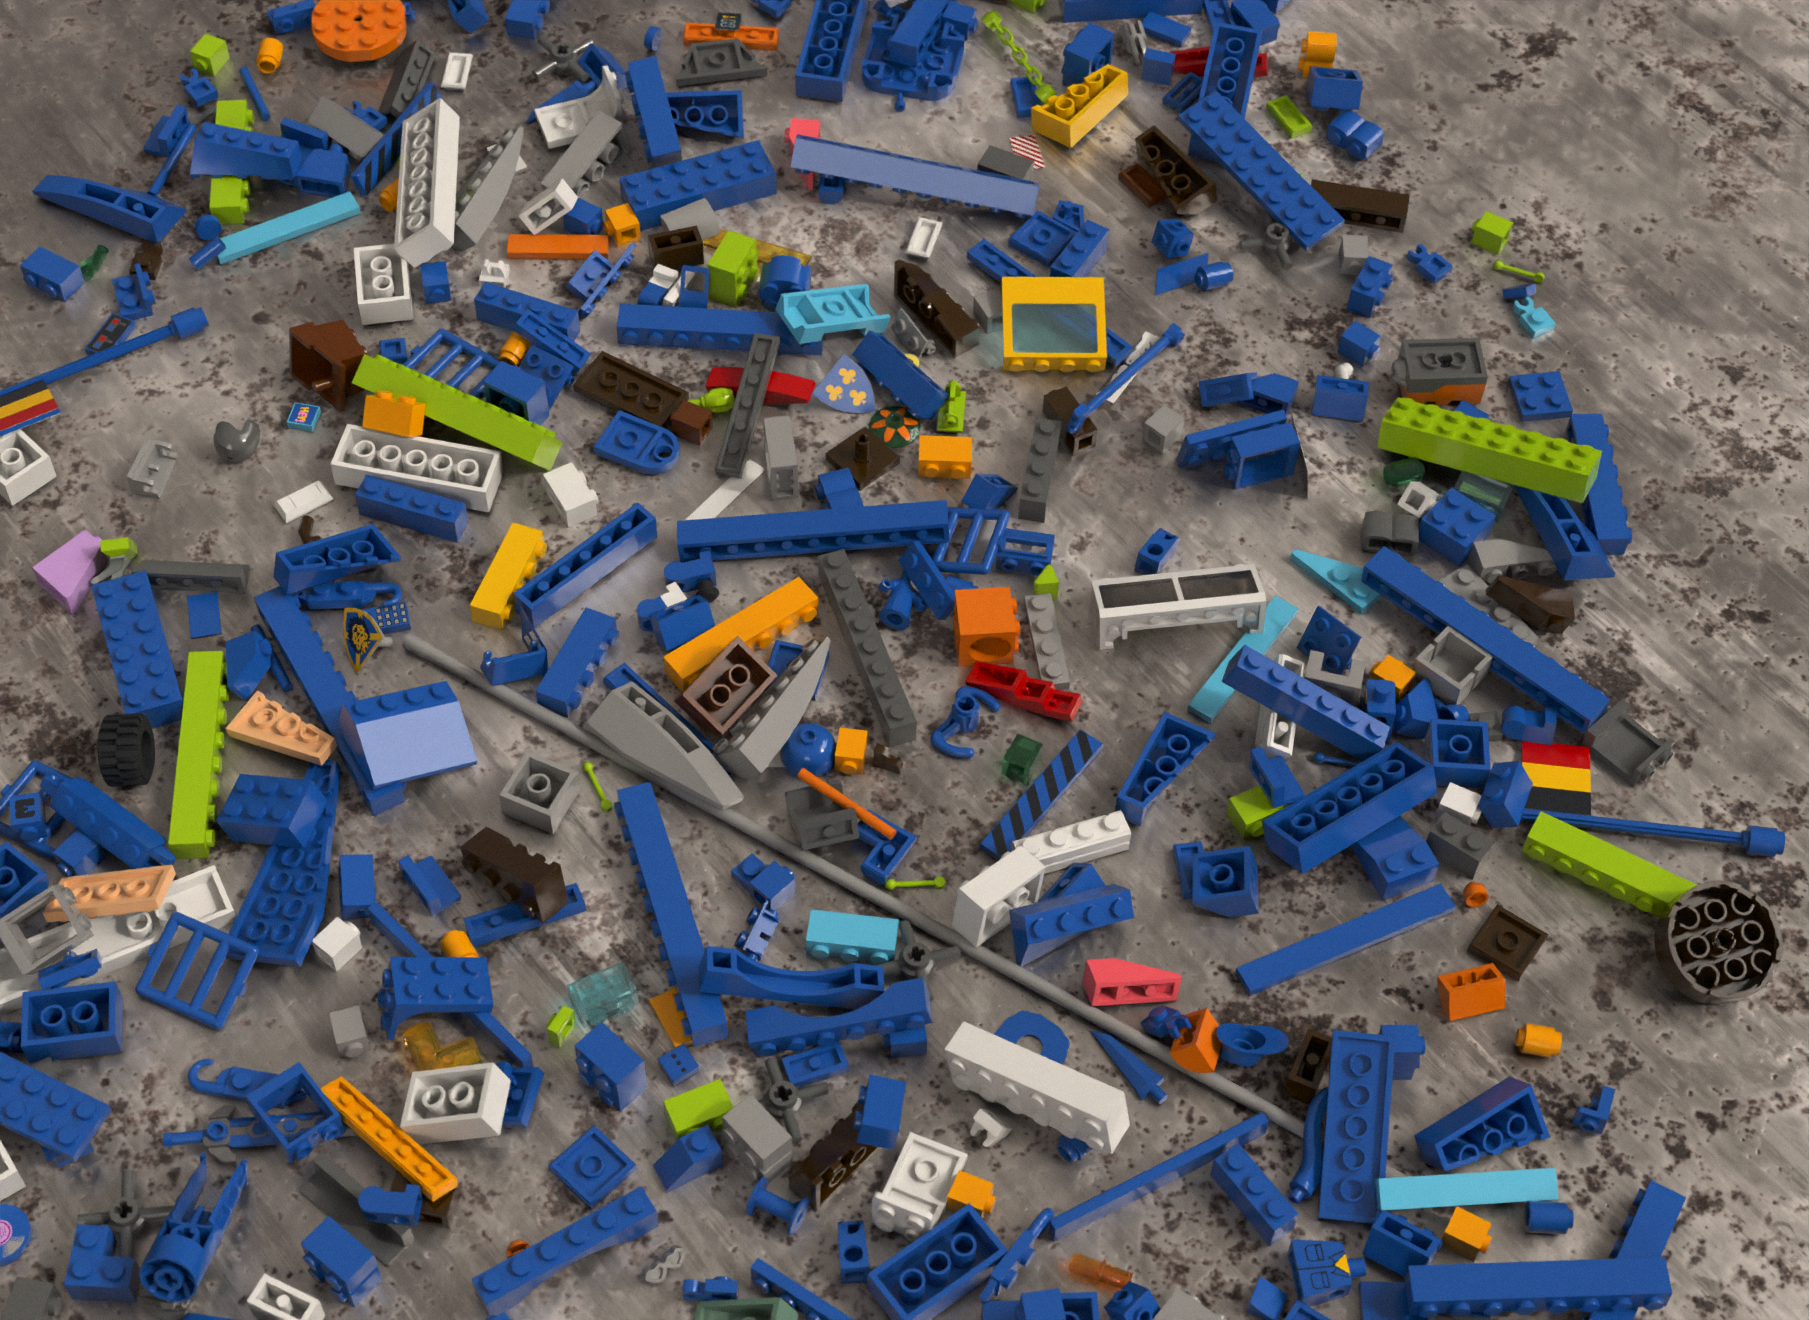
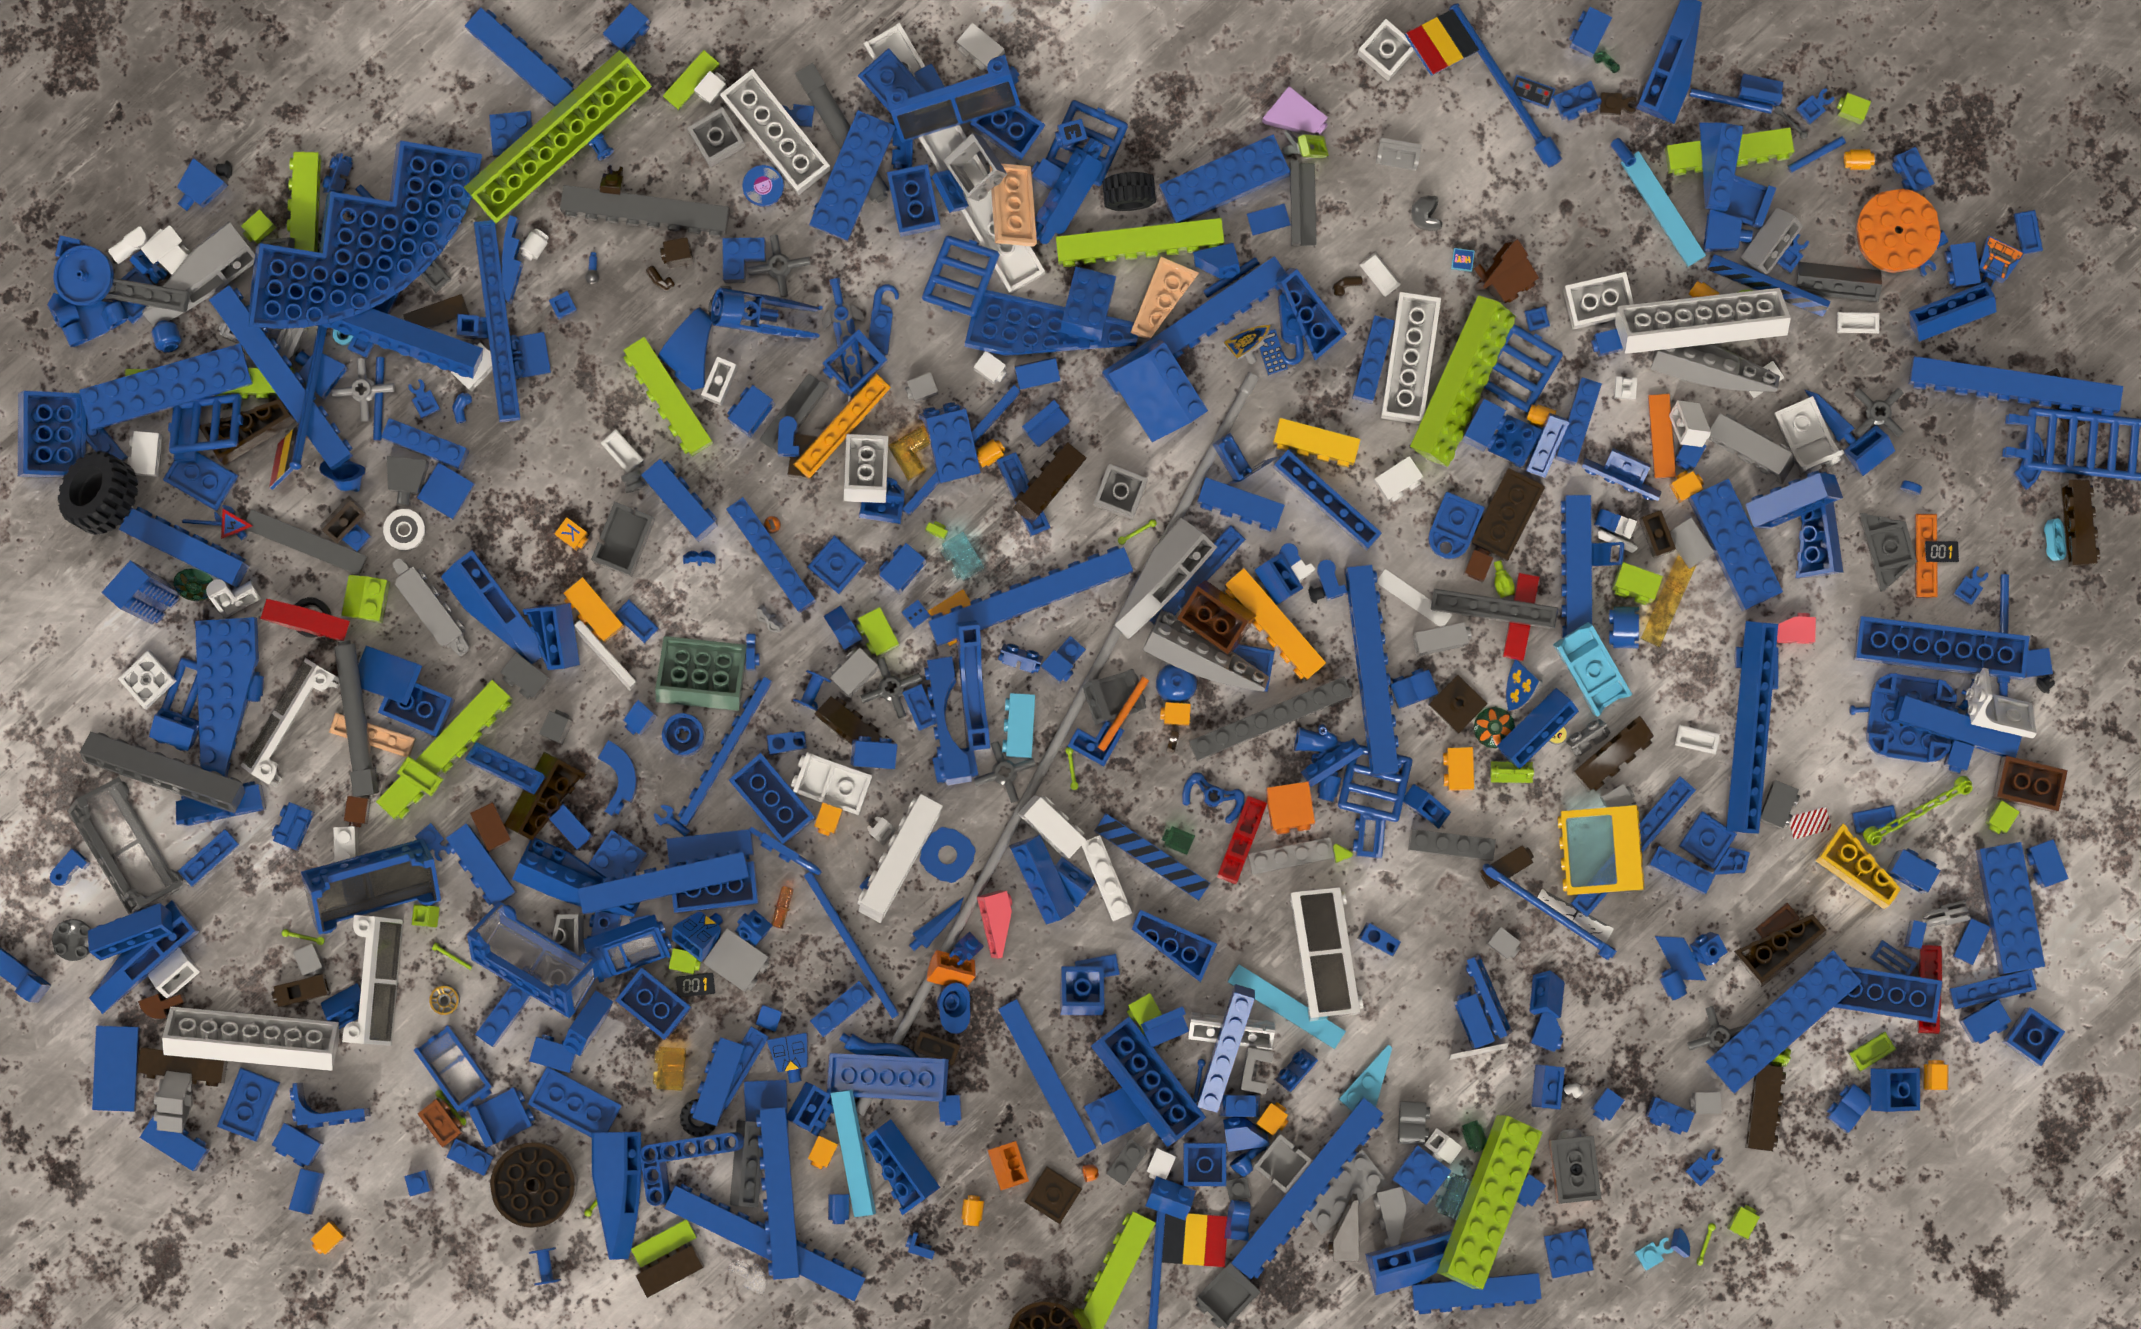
camera: 90 degrees right, 30 degrees up
blue tile [195,215,222,240] -> none
light orange brick [362,390,426,437] -> none

